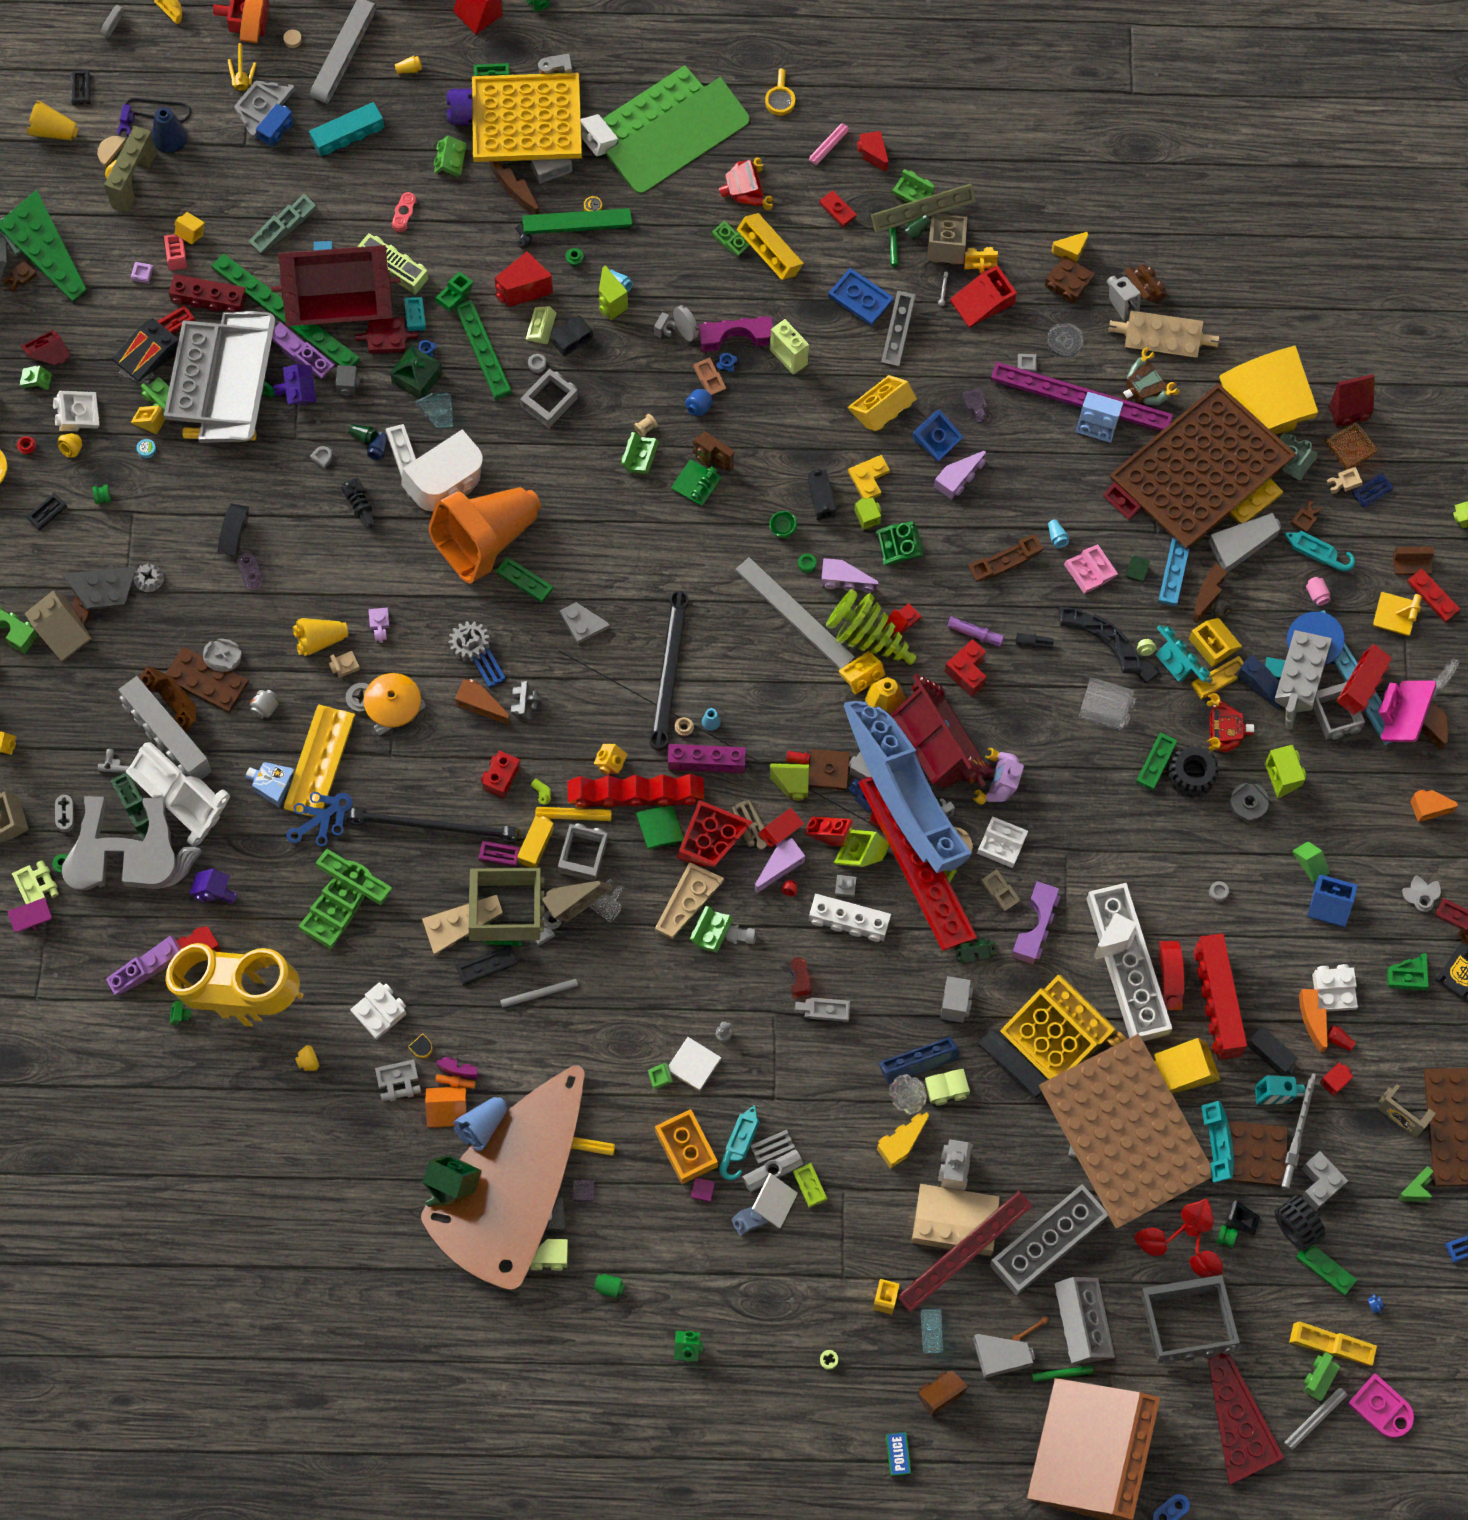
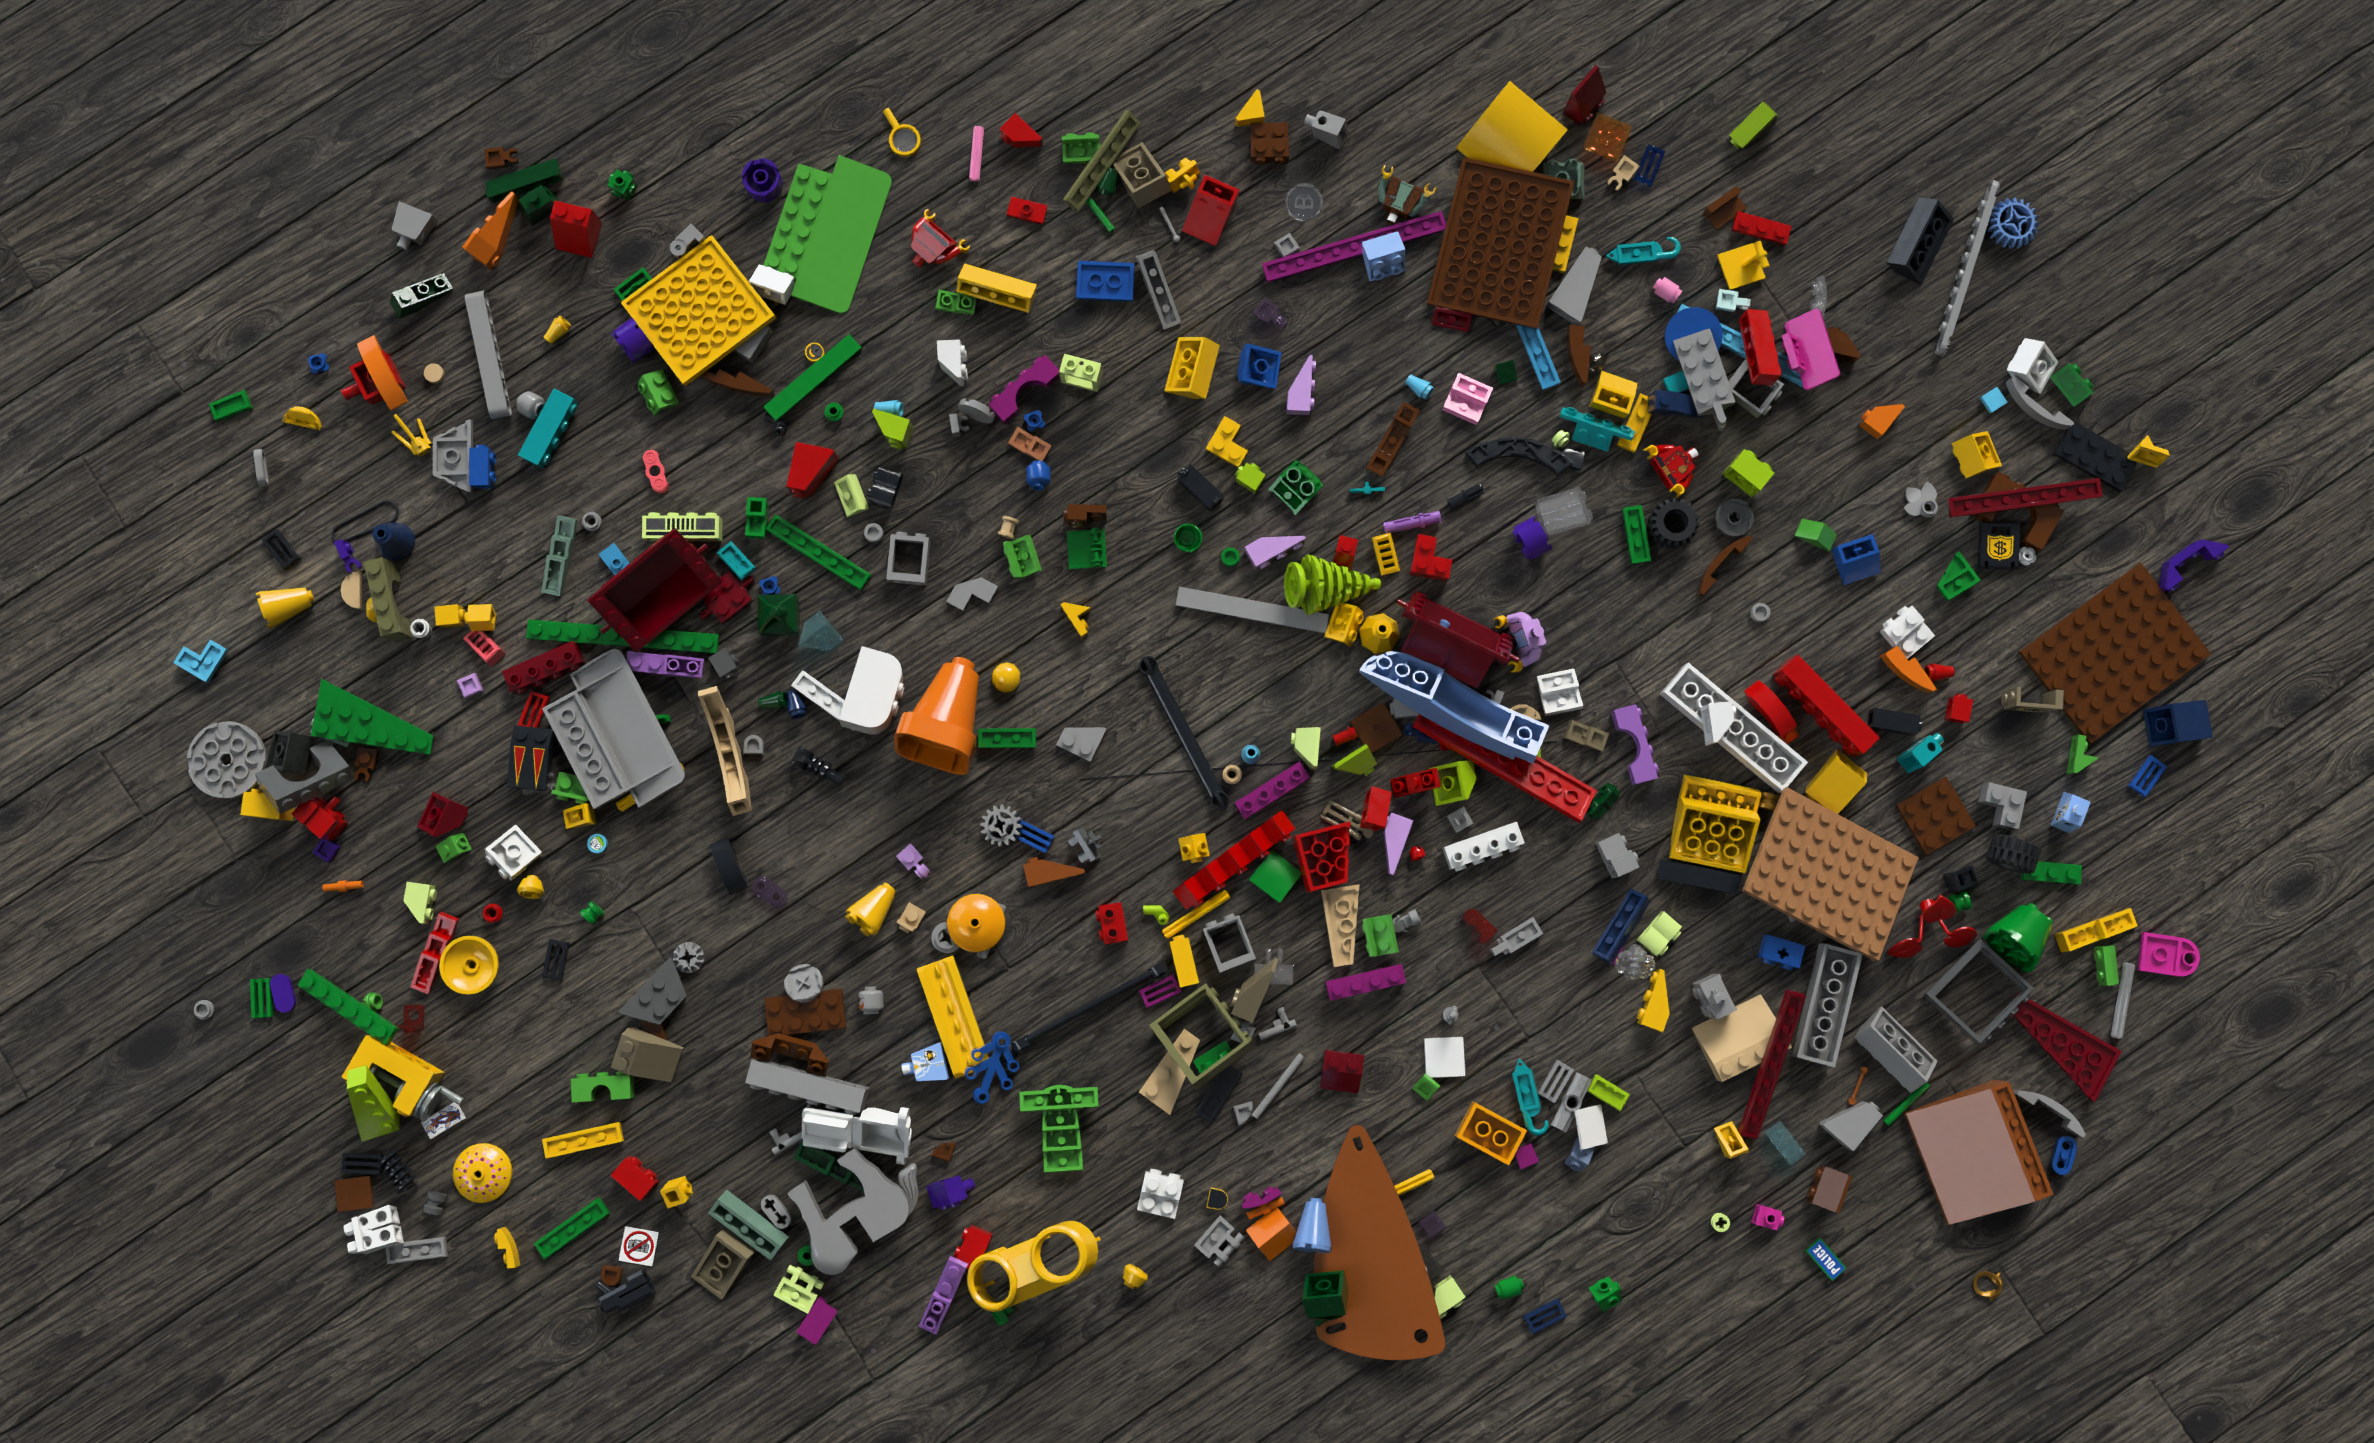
camera: 35 degrees left, 15 degrees up
dark purple brick [274,364,316,405] -> none
tan plate [1108,311,1219,358] -> none
reddish brown plate [1124,264,1168,304] -> none
teal slope [1201,1101,1234,1183] -> none
light grey bar [1281,1073,1315,1189] -> none
reddish brown plate [1290,500,1322,533] -> none
blue plate [1368,1294,1384,1314] -> none
none -> white cone [410,619,432,638]
none -> yellow brick [434,604,466,628]
none -> light grey head [516,391,545,419]
none -> light grey plate [582,512,602,531]
none -> tan arch [698,686,752,816]
none -> sand green brick [708,1190,789,1260]
none -> dark purple brick [742,158,783,203]
none -> reddish brown tile [931,1142,956,1162]
none -> white slope [937,340,968,386]
none -> light grey tile [946,577,998,611]
none -> yellow hair [992,662,1021,693]
none -> yellow slope [1060,602,1091,638]
none -> light grey tile [1233,1101,1253,1125]
none -> light grey hose [1258,1007,1297,1040]
none -> yellowish green slope [1291,727,1321,771]
none -> dark red slope [1320,1050,1364,1093]
none -> magenta arch [1325,964,1406,1001]
none -> teal piece [1349,482,1385,494]
none -> yellow slope [1371,533,1400,576]
none -> dark purple brick [1512,516,1552,560]
none -> dark blue tile [1523,1298,1567,1334]
none -> reddish brown slope [1697,536,1753,598]
none -> light aqua plate [1715,289,1751,312]
none -> dark pink brick [1751,1204,1784,1231]
none -> blue brick [1758,935,1805,971]
none -> green cone [1983,903,2054,972]
none -> light grey slope [2013,1090,2086,1138]
none -> light blue torso [2050,792,2090,833]

